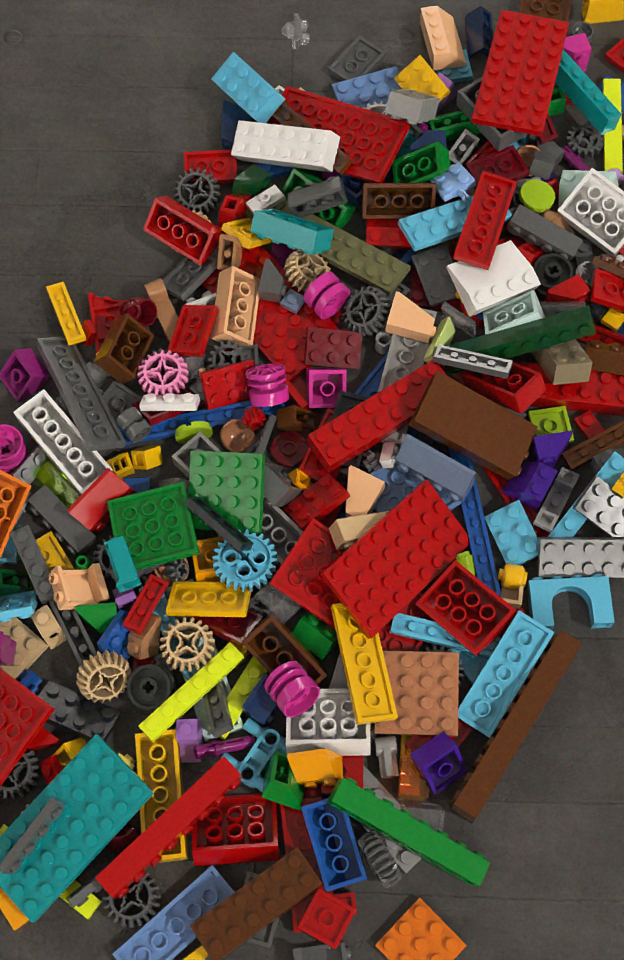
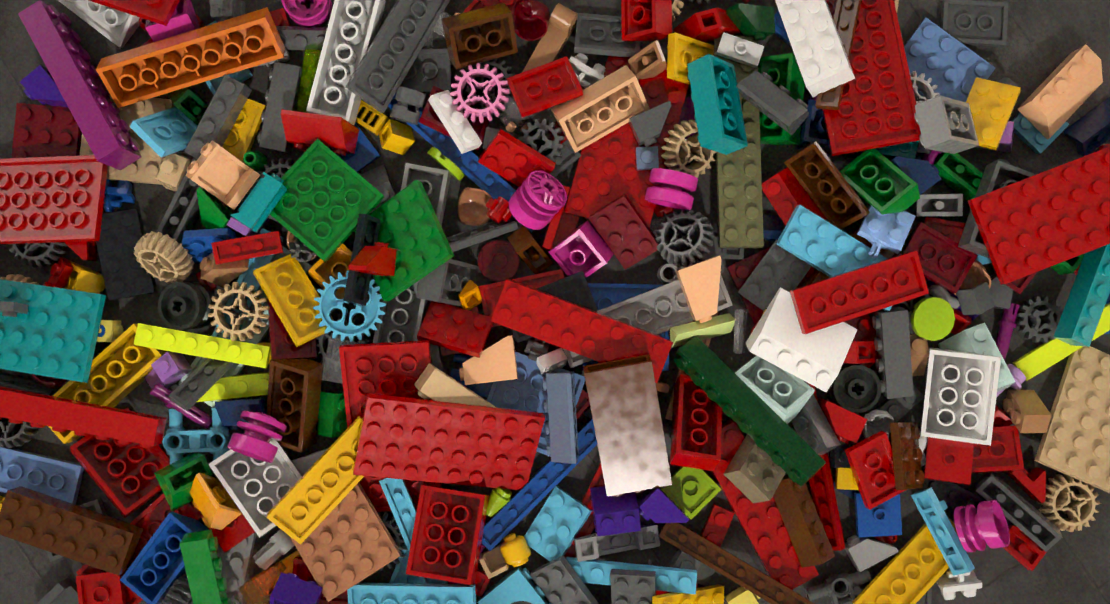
camera: 50 degrees right, 20 degrees up
dark grey plate [433,344,513,379] -> none
none -> red slope [348,242,397,276]

